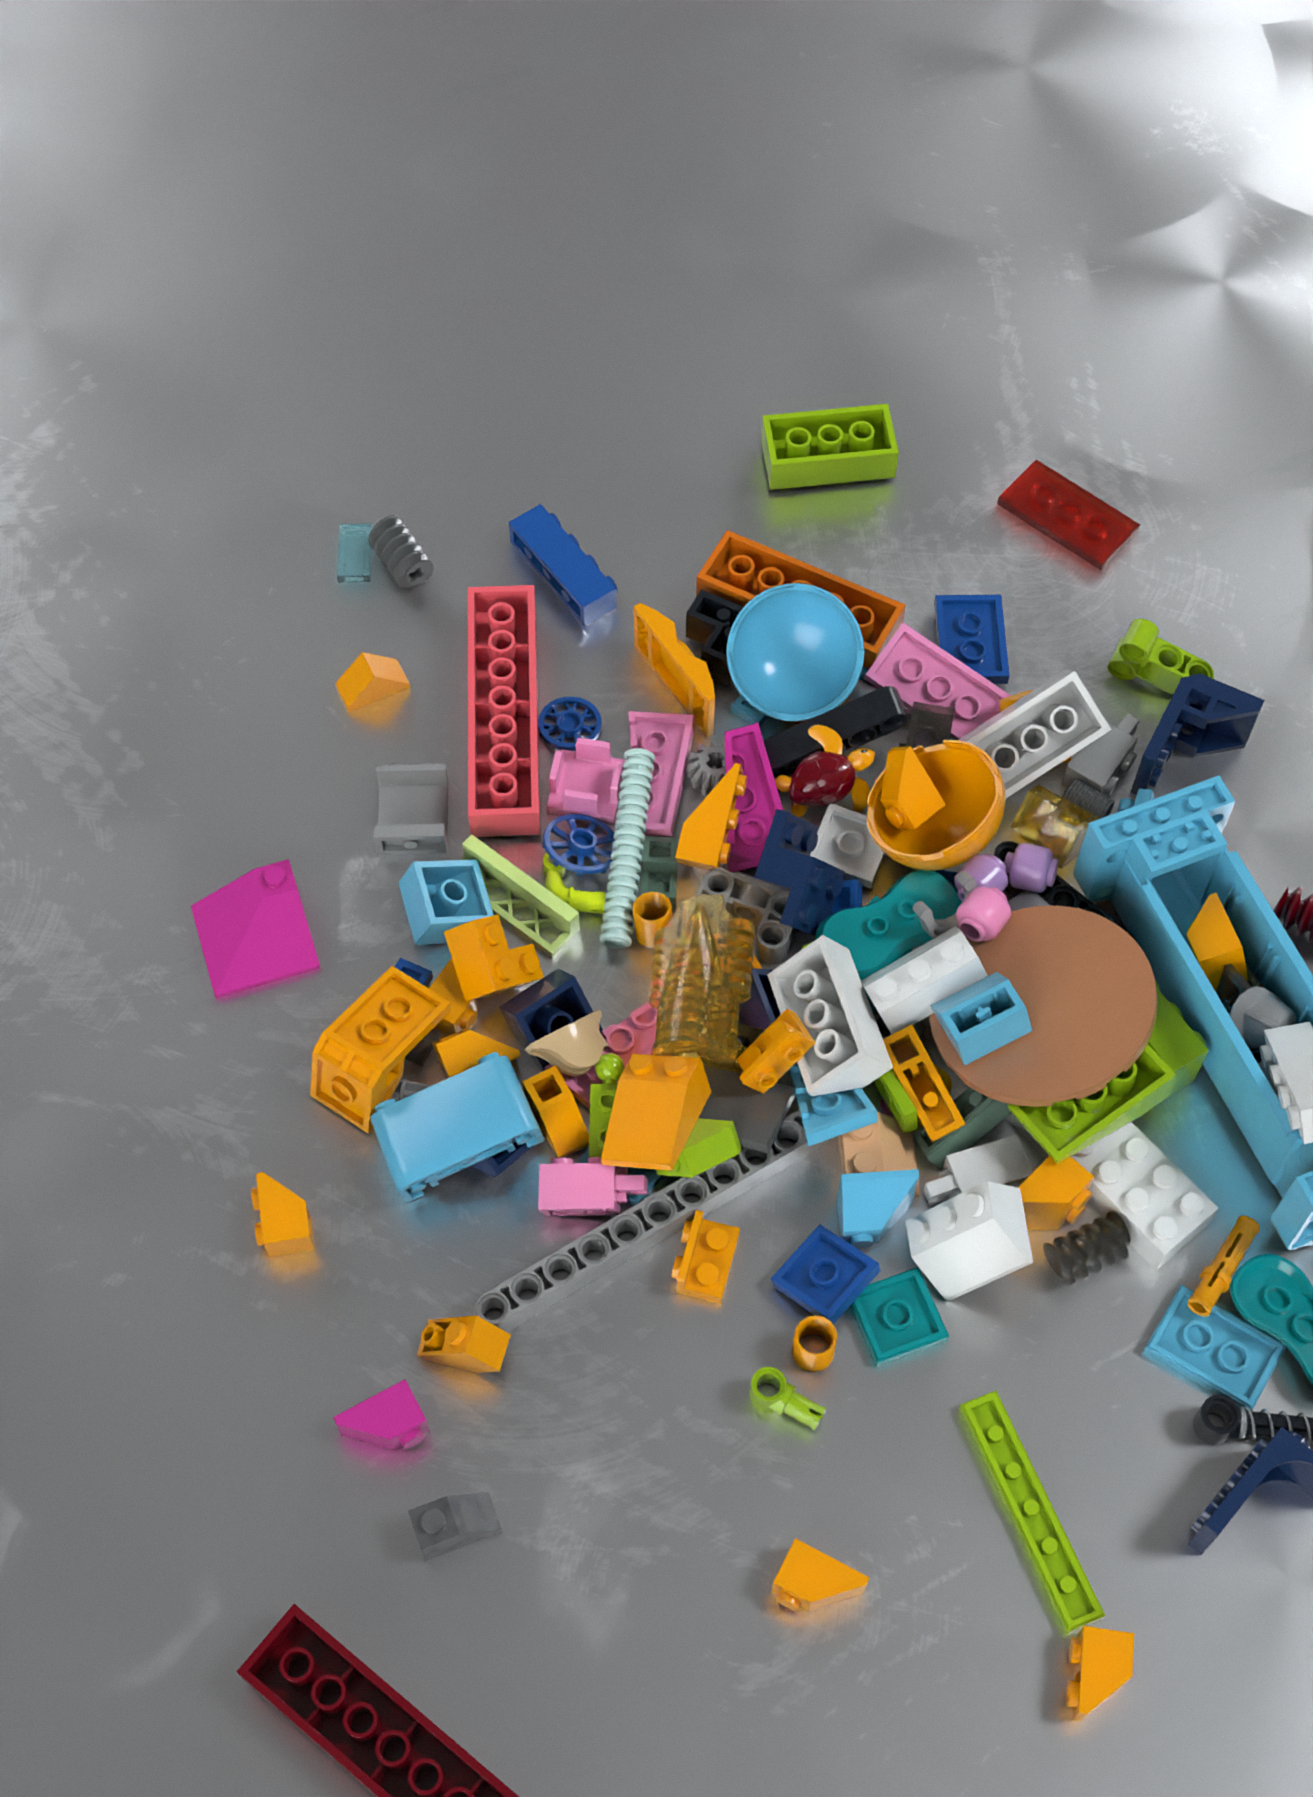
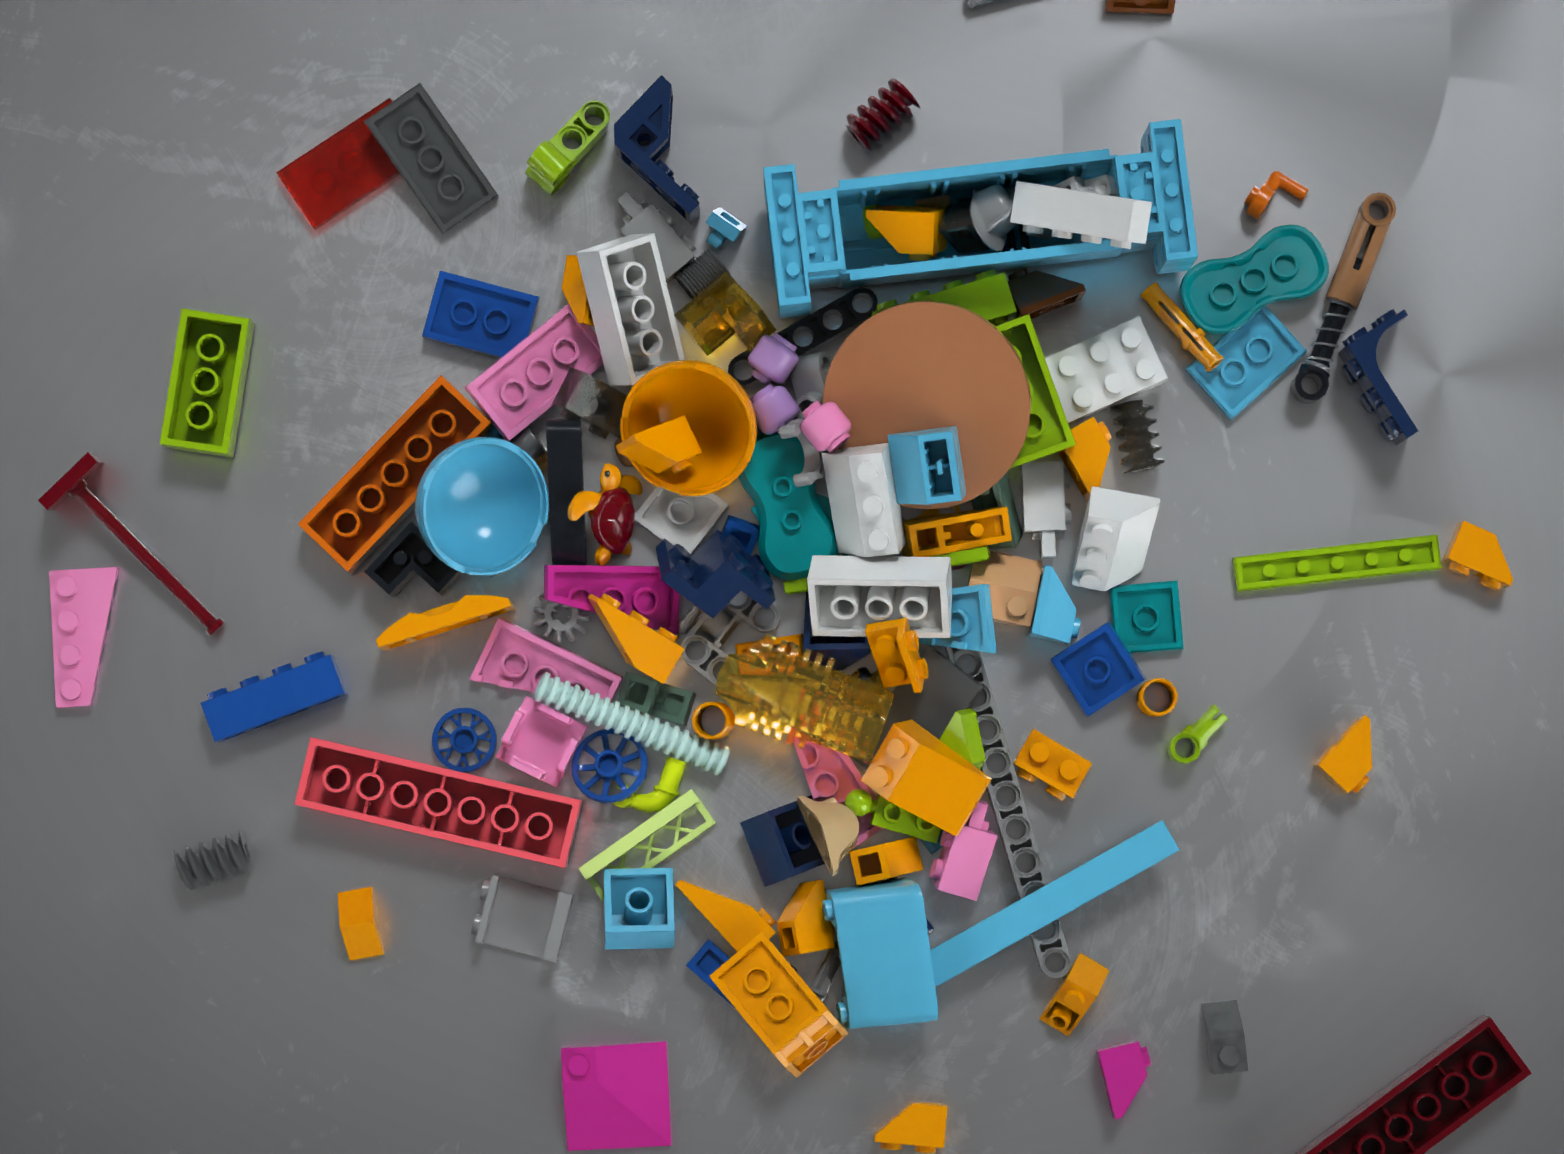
camera: 75 degrees left, 25 degrees up
clear light blue tile [337,523,373,583] -> none
light orange brick [444,914,544,1002] -> none
none -> dark red tile [38,452,224,636]
none -> bright pink wing [49,567,120,708]
none -> dark grey tile [364,83,499,234]
none -> medium azure tile [930,820,1179,986]
none -> slope [1007,268,1086,320]

